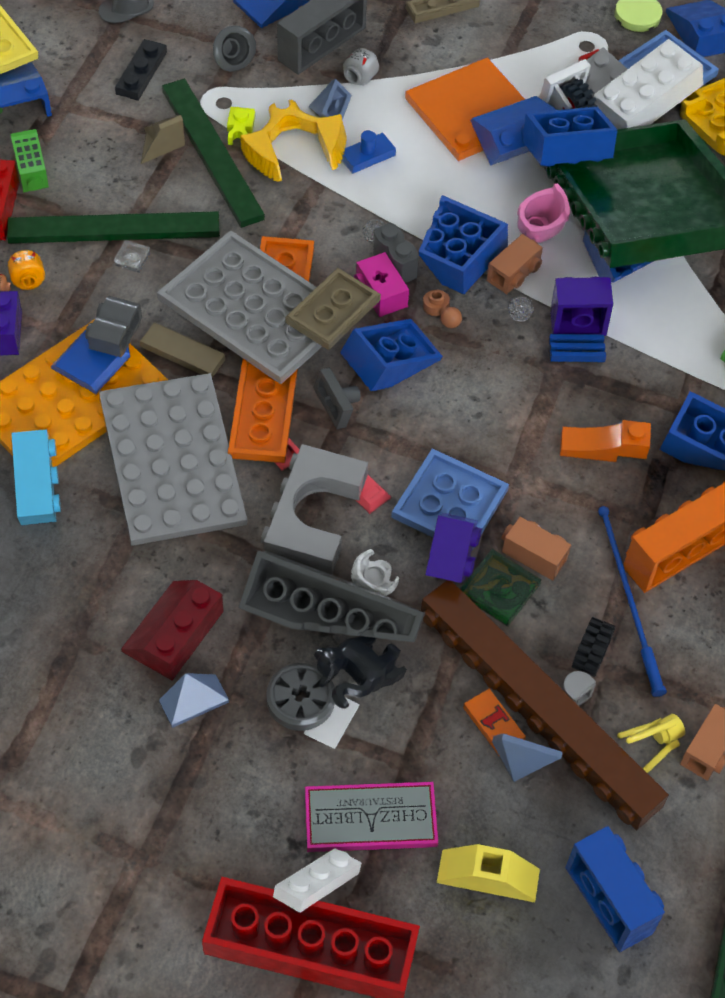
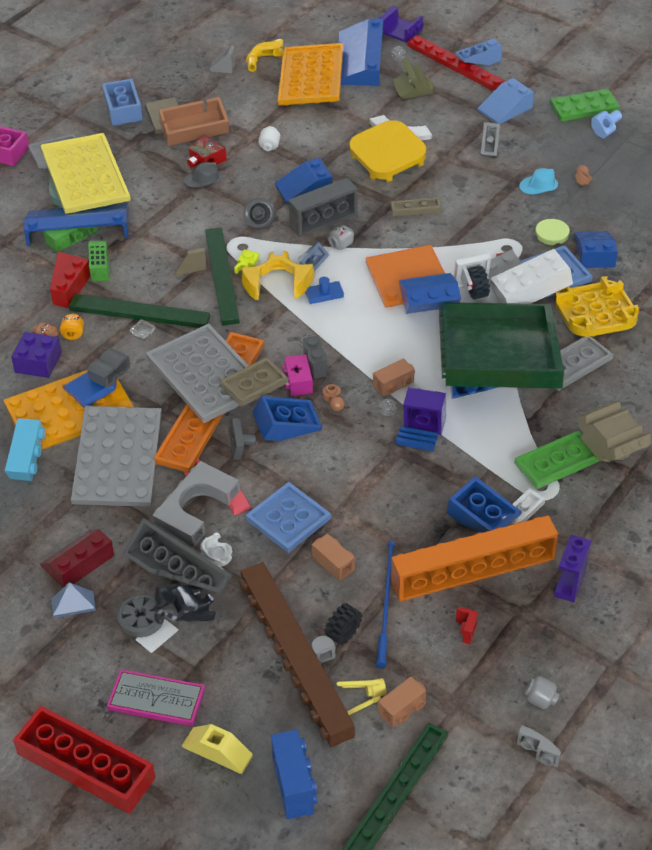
camera: 20 degrees right, 10 degrees down
black plate [115,39,167,101] -> none
dark tan tile [140,322,225,378] -> none
white plate [273,848,361,912] -> none
blue wedge [419,195,508,295] -> none
dark purple brick [425,513,482,583] -> none
clear green tile [460,549,542,626] -> none
orange tile [463,688,526,756] -> none
sand blue slope [492,733,563,782] -> none
bright pink helmet [517,183,570,243] -> none
blue brick [523,106,618,166] -> none
orange slope [560,420,651,462] -> none

